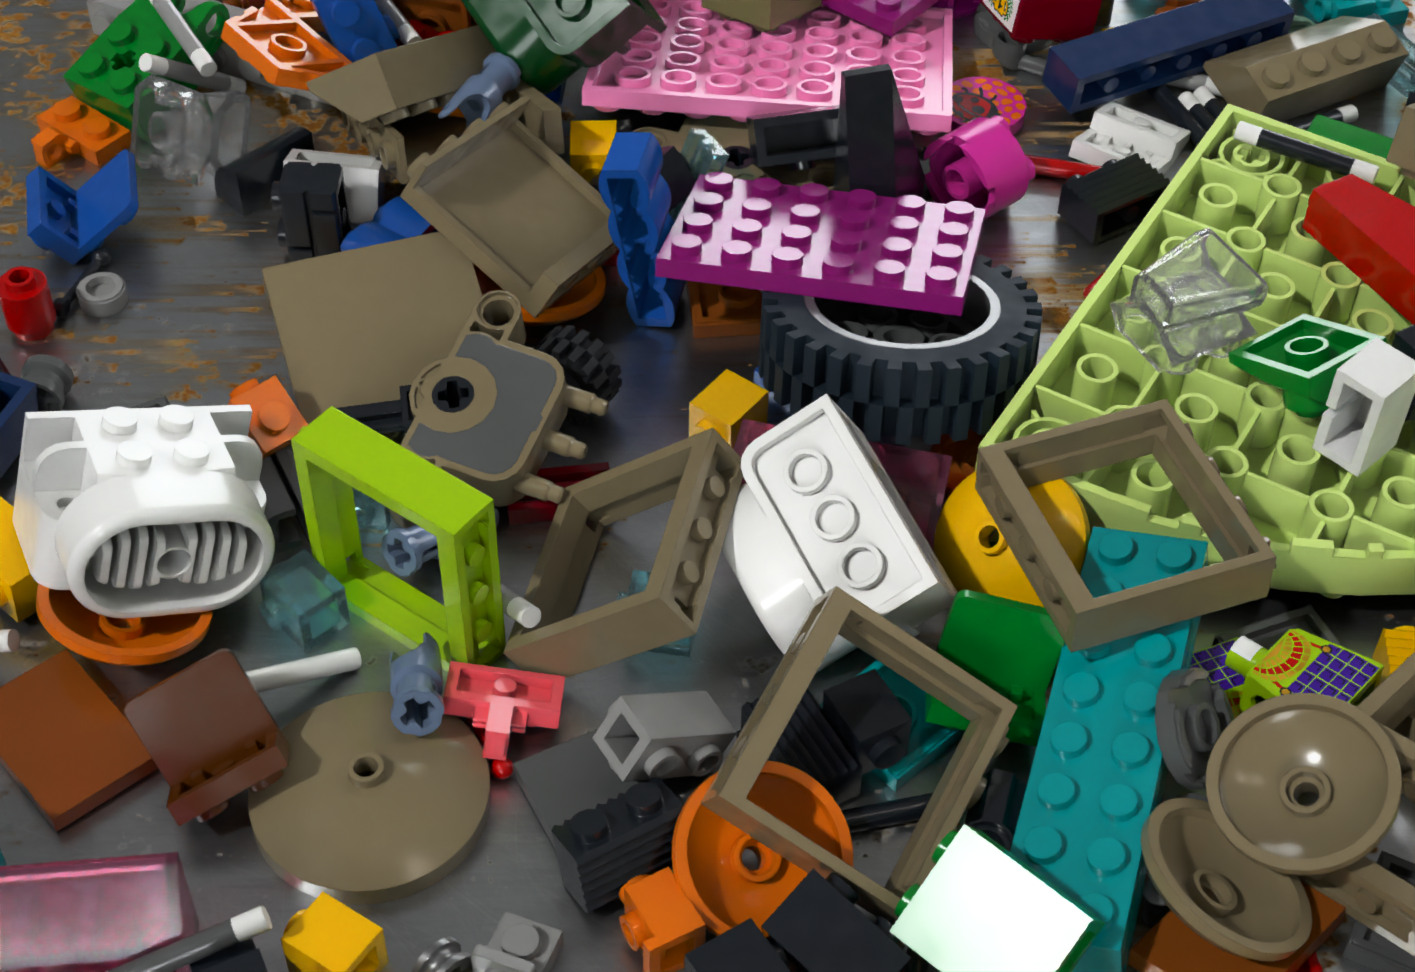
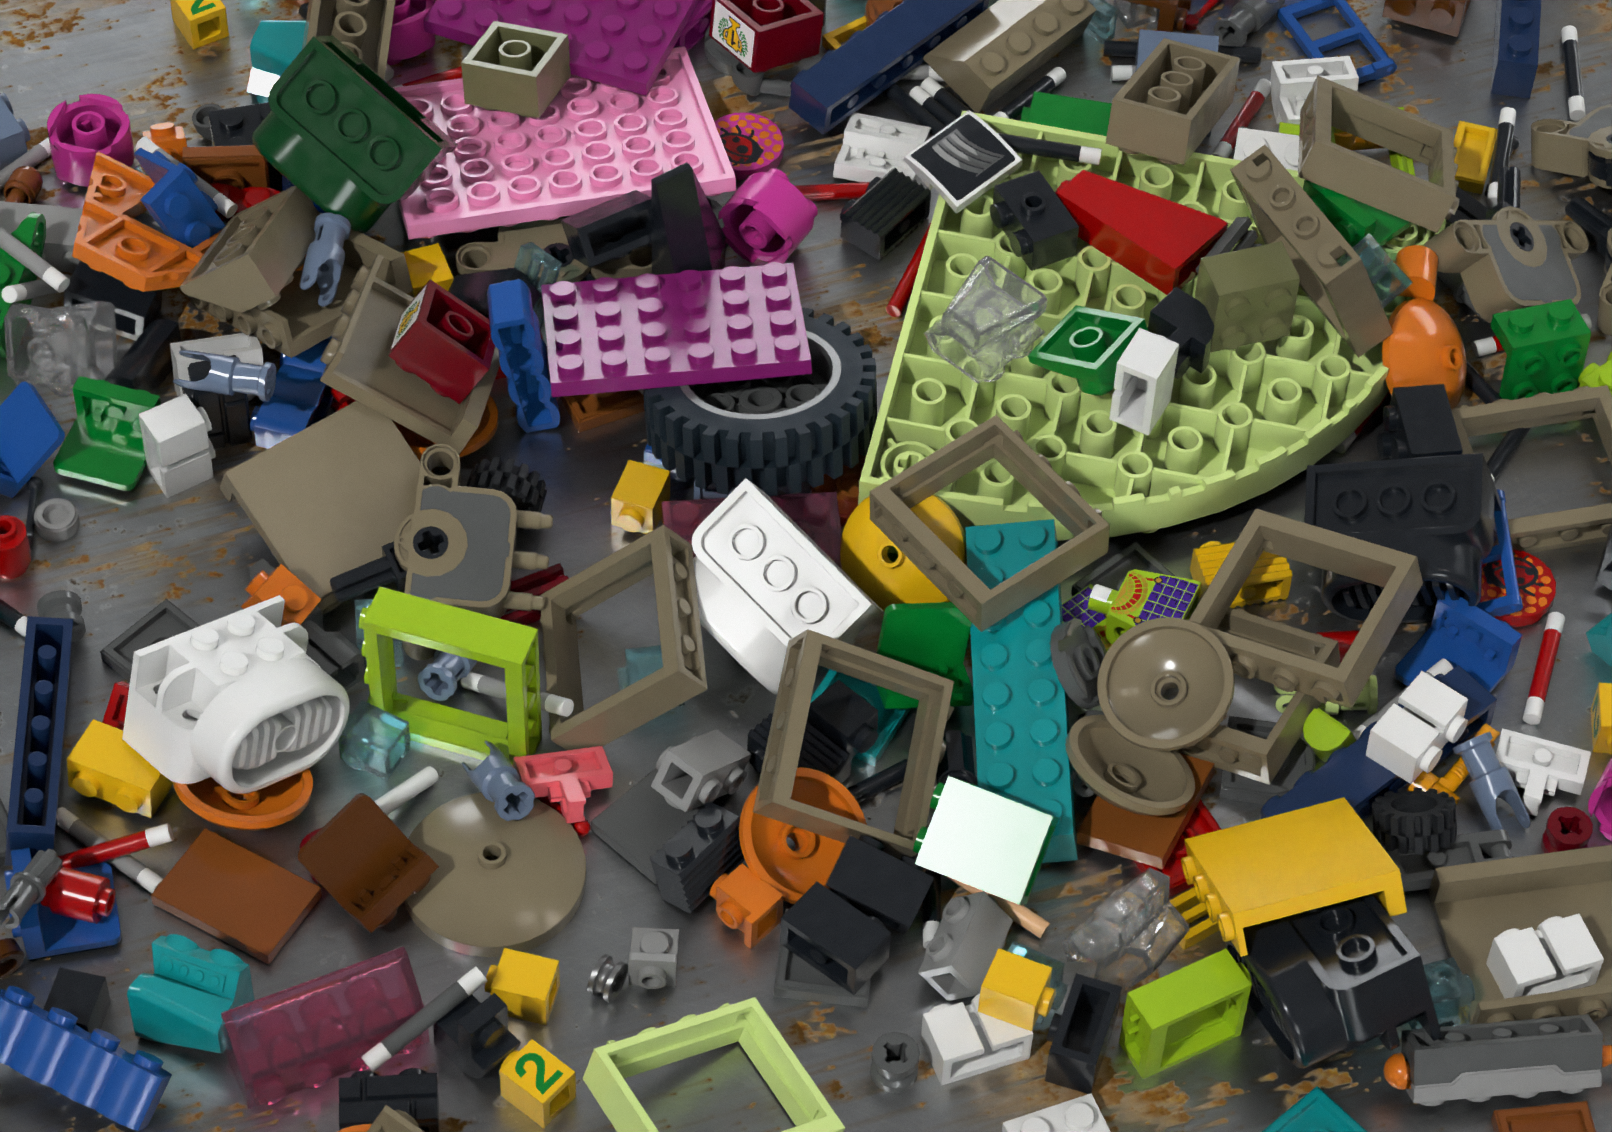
camera: 20 degrees left, 5 degrees up
none -> green bracket [53,376,161,491]
none -> black brick [63,261,162,341]
none -> white piece [139,394,216,498]
none -> sand blue piece [173,350,276,402]
none -> dark red brick [388,279,496,404]
none -> slope [904,110,1022,214]
none -> black brick [990,170,1079,271]

